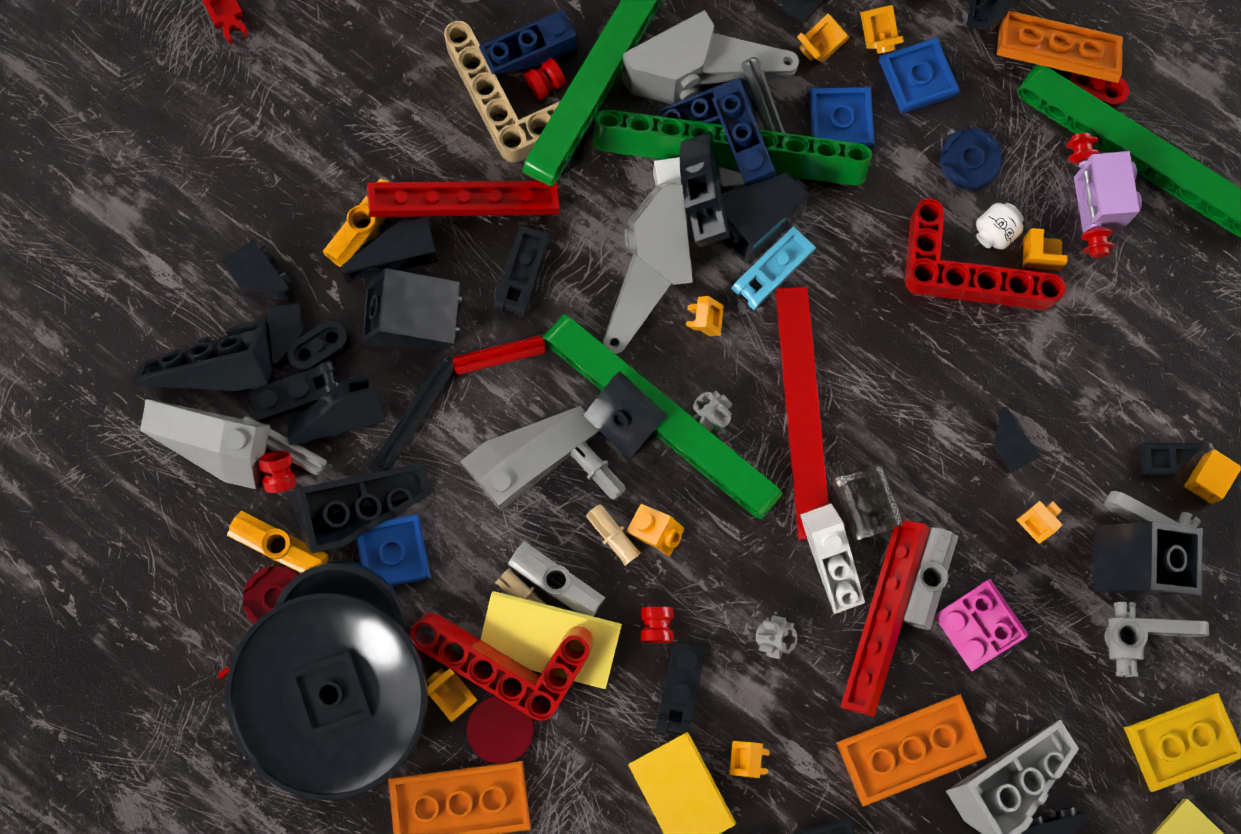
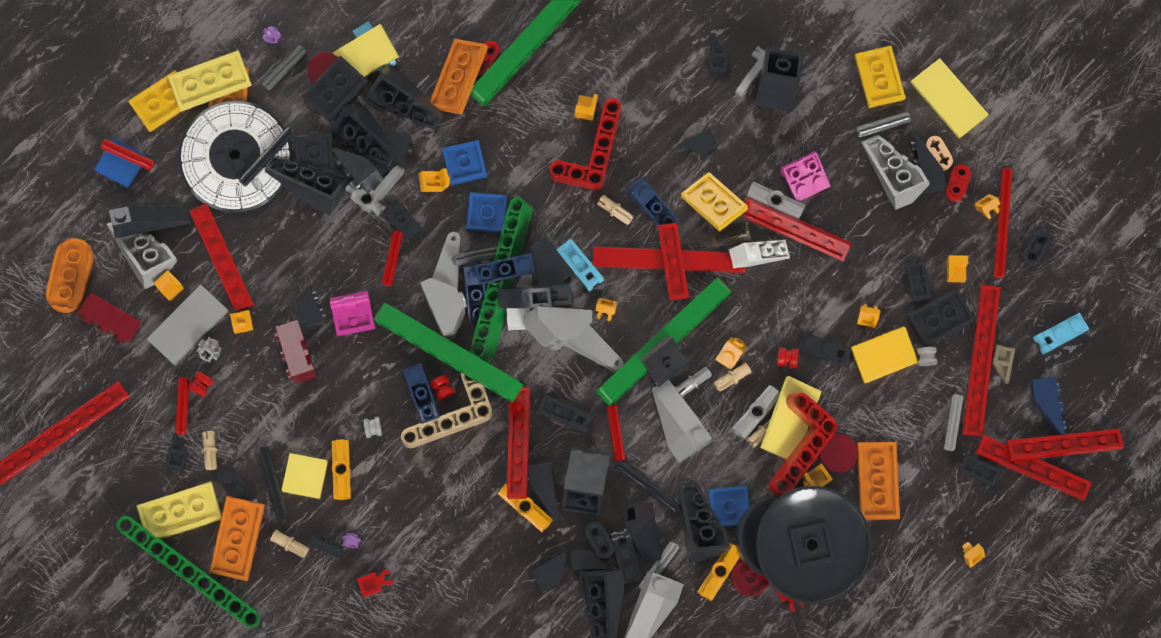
camera: 80 degrees left, 0 degrees up
red wheel [258,450,297,493] -> none
light grey gear [693,391,733,432] -> none
light grey gear [756,615,797,659] -> none
light orange bracket [797,13,850,63] -> none
orange tile [836,694,987,807] -> none
dark blue tile [939,128,1002,190] -> none
white head [976,203,1024,250] -> none
light orange tile [1017,501,1062,544] -> none
lavender brick [1066,133,1142,258] -> none
light grey piece [1104,602,1209,677] -> none
light orange panel [1184,449,1241,504] -> none
none -> tan axle [597,195,633,224]
none -> dark blue slope [624,178,680,226]
none -> red plate [658,223,689,301]
none -> yellow tile [681,172,748,231]
none -> dark grey axle [856,112,911,137]

